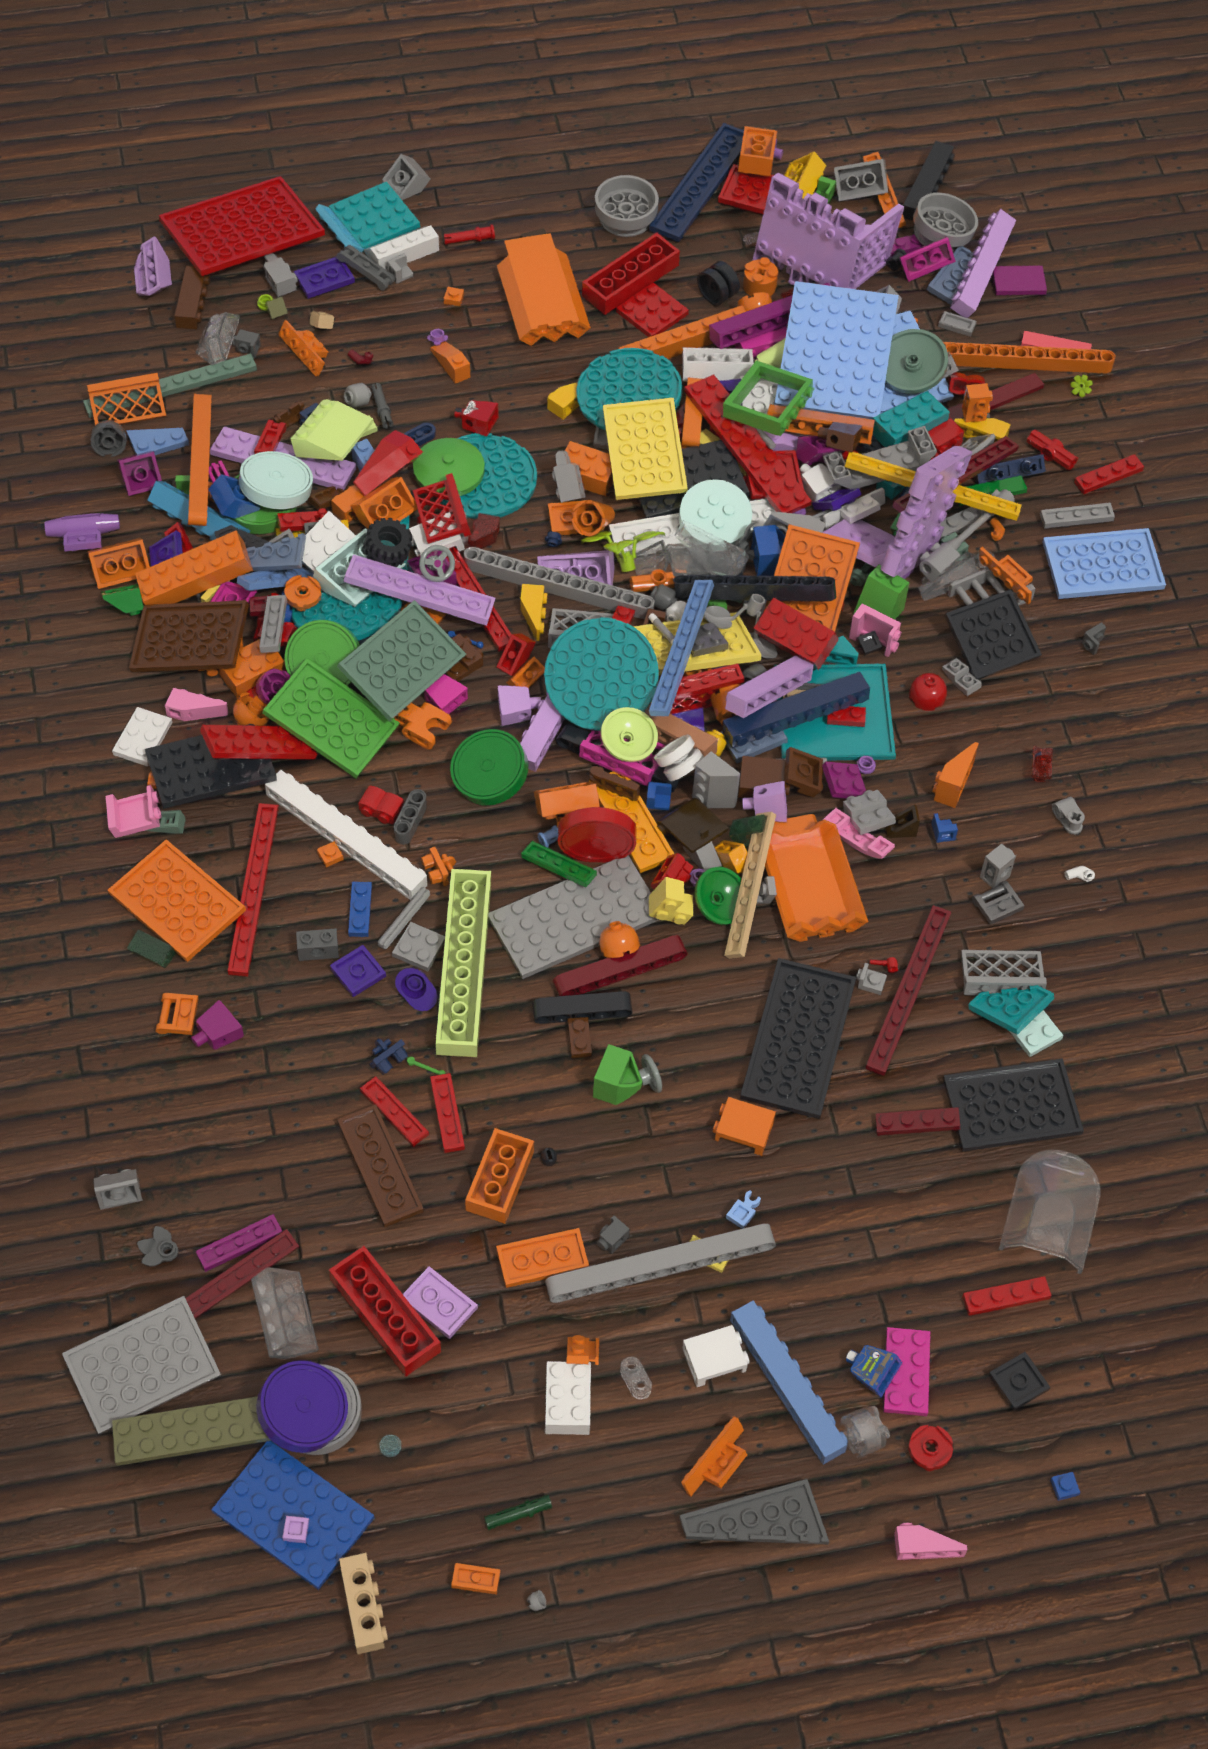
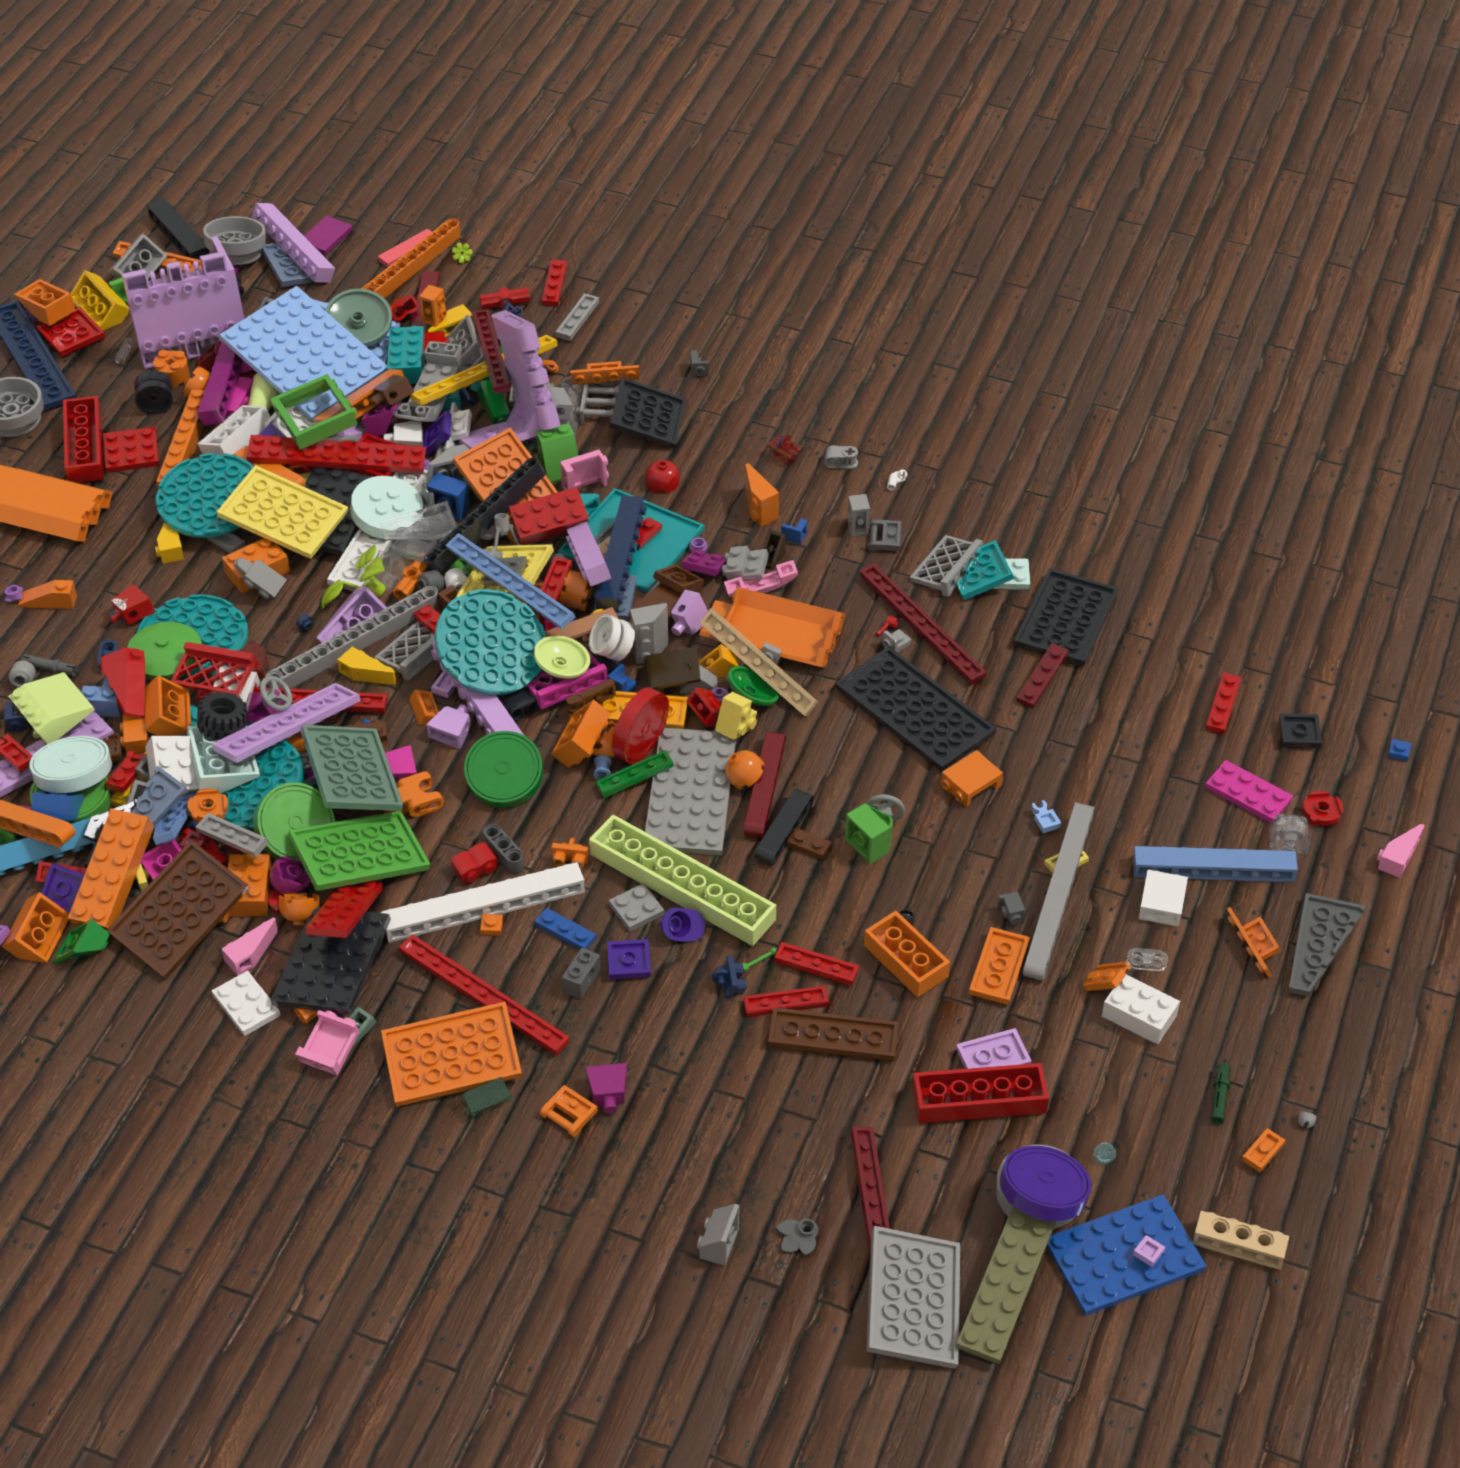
camera: 55 degrees left, 10 degrees down
magenta plate [196,1214,283,1272] -> none
clear slope [251,1267,319,1359] -> none
light grey axle [378,887,430,949] -> none
red slope [496,633,536,676] -> none
orange plate [548,500,583,535] -> none
orange cone [572,500,615,536] -> none
light grey bar [648,614,675,644] -> none
clear green bracket [729,814,767,848] -> none
blue torso [846,1345,902,1398] -> none
black plate [857,631,882,656] -> none
dark pink slope [899,237,956,282] -> none
light grey tile [938,311,977,337] -> none
light grey slope [942,658,981,696] -> none
clear windscreen [998,1150,1100,1274] -> none
light blue plate [1043,528,1166,599] -> none

